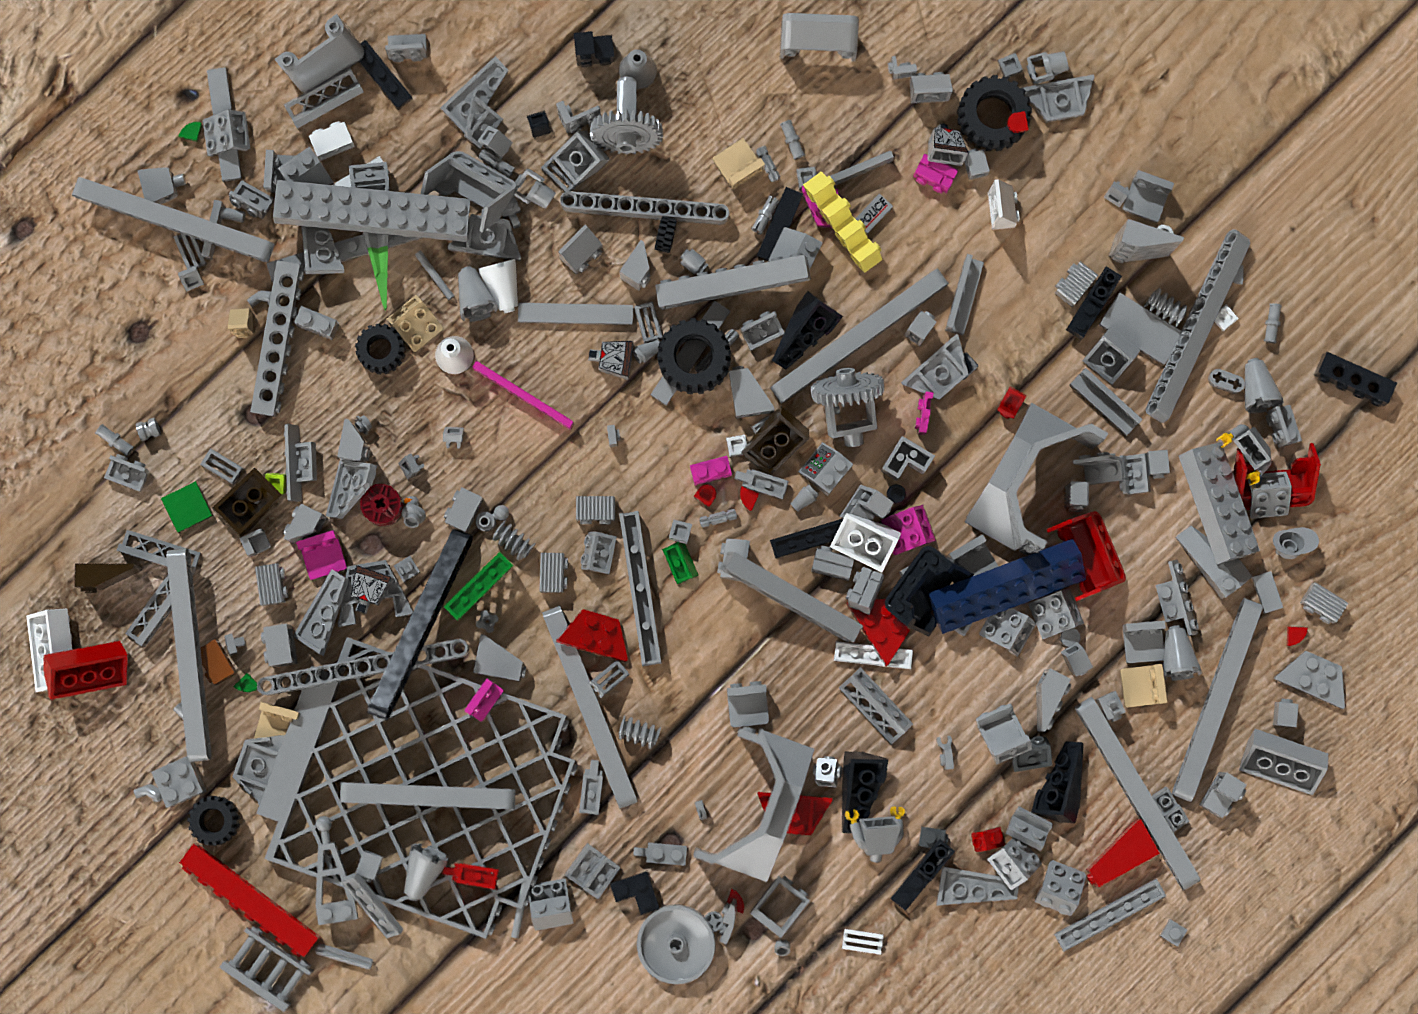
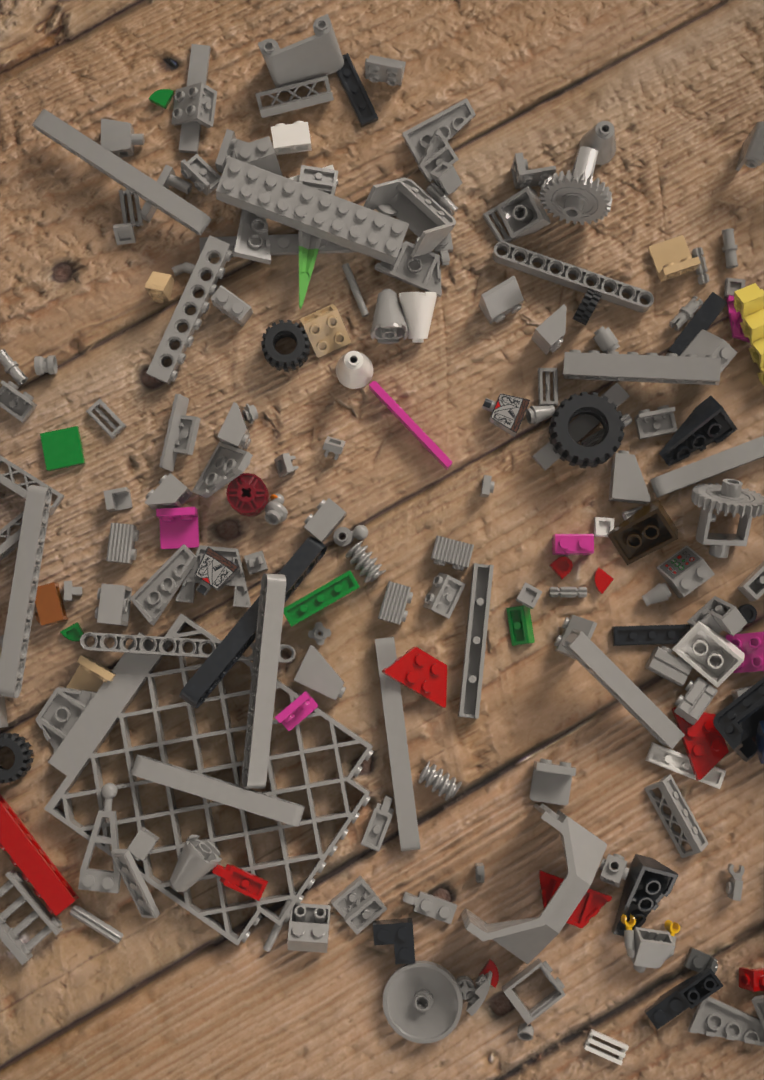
camera: 20 degrees right, 0 degrees up
dark brown slope [212,468,282,538] -> none
lime tile [265,473,286,494] -> none
light grey piece [514,169,556,209] -> none
light grey tile [518,303,633,325] -> none
black slope [527,111,551,138] -> none
black brick [574,31,615,68] -> none
light grey tile [589,660,630,698] -> none
light grey hinge [734,469,789,500] -> none
none -> light grey beam [242,573,286,789]

